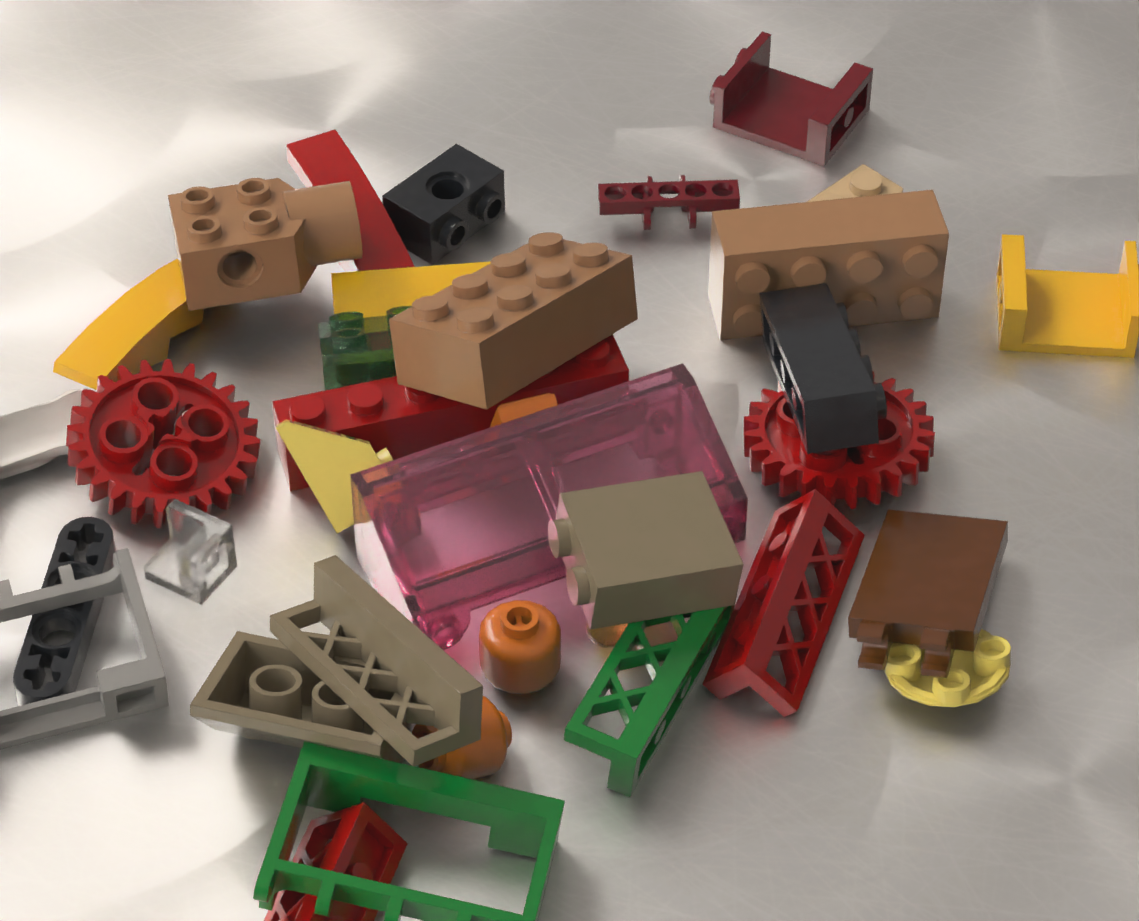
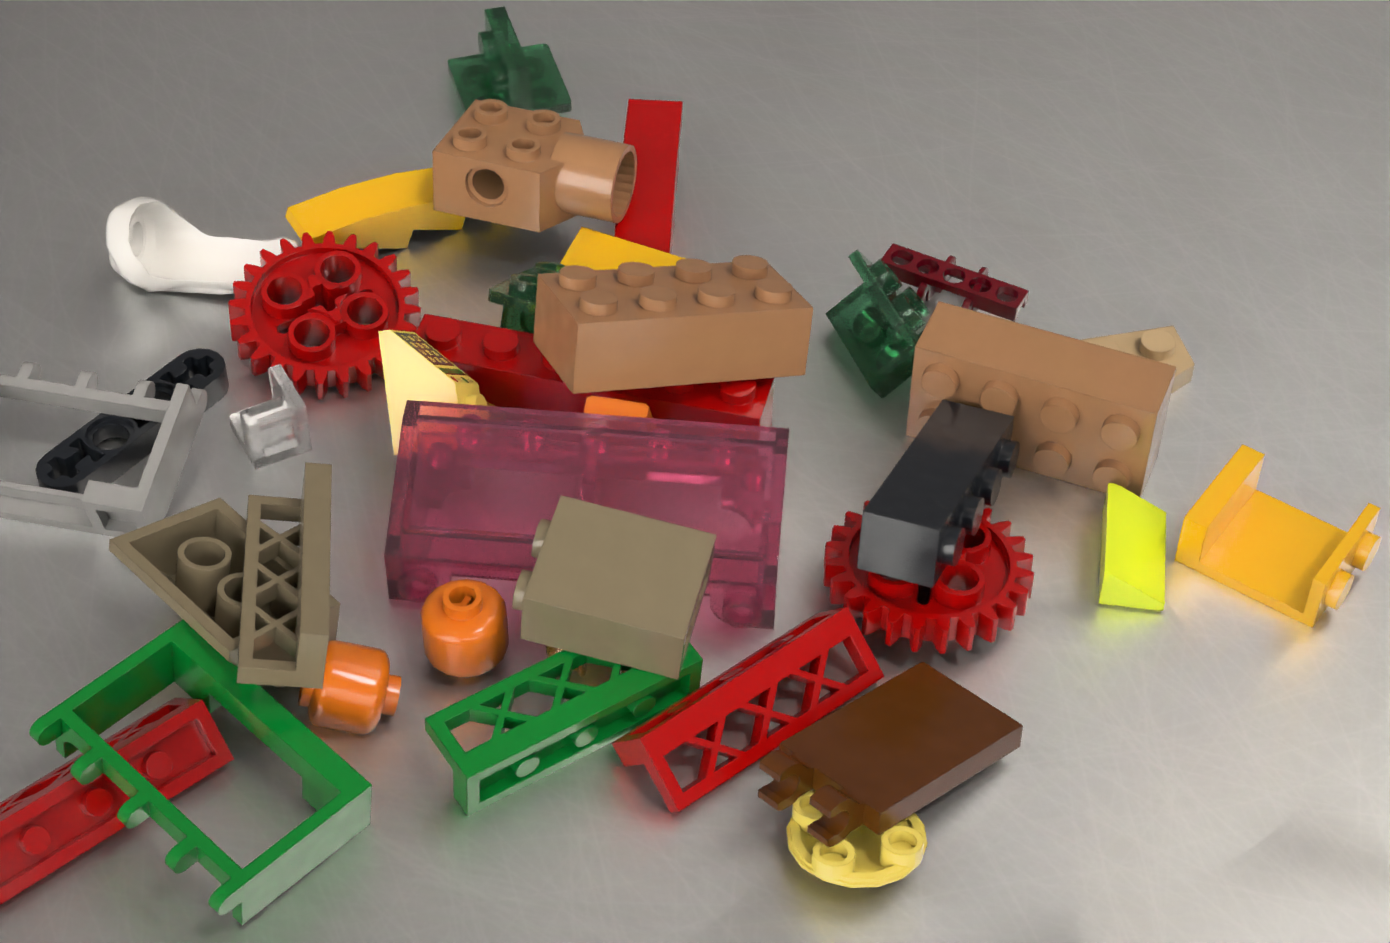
camera: 30 degrees right, 0 degrees up
black brick [382,144,505,265] -> none
dark red panel [709,31,873,166] -> none
none -> clear green bracket [448,6,572,114]
none -> clear green bracket [825,249,931,399]
none -> neon yellow slope [1099,483,1166,611]

